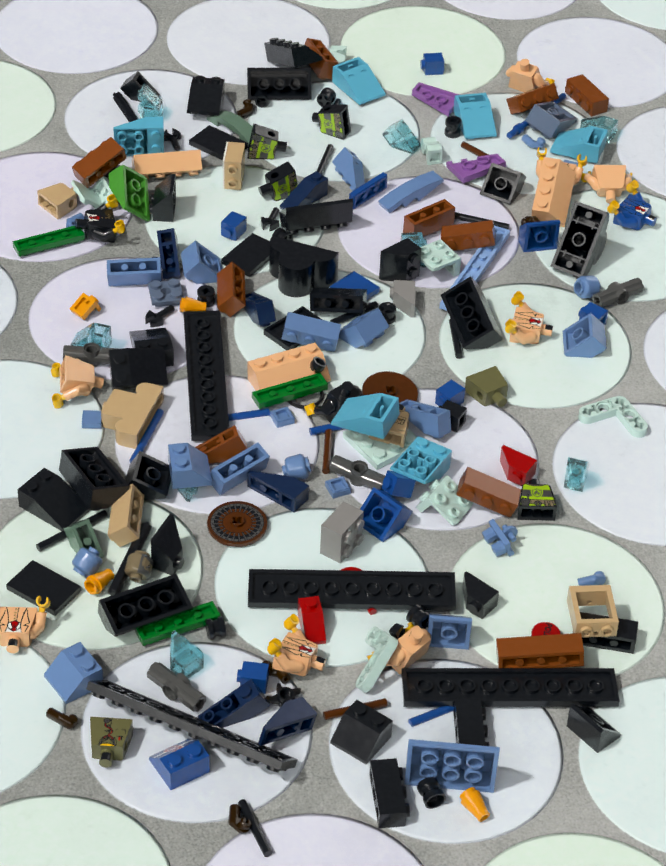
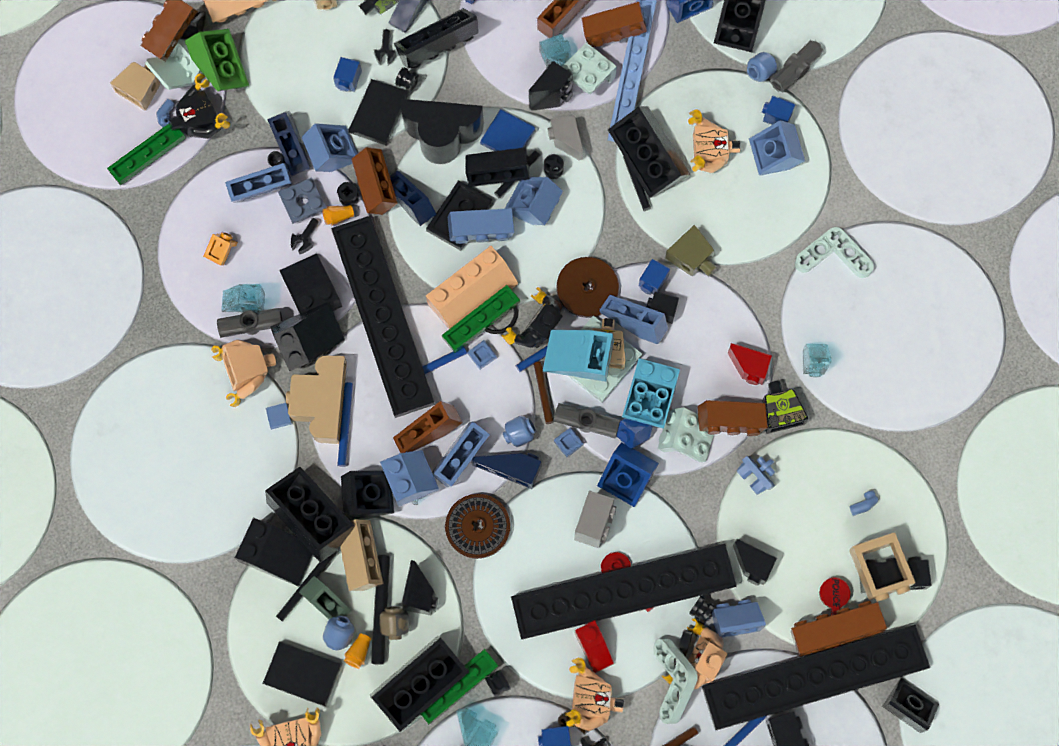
camera: 10 degrees left, 30 degrees up
black slope [149,174,176,222] -> none
black hinge [310,357,327,373] -> none

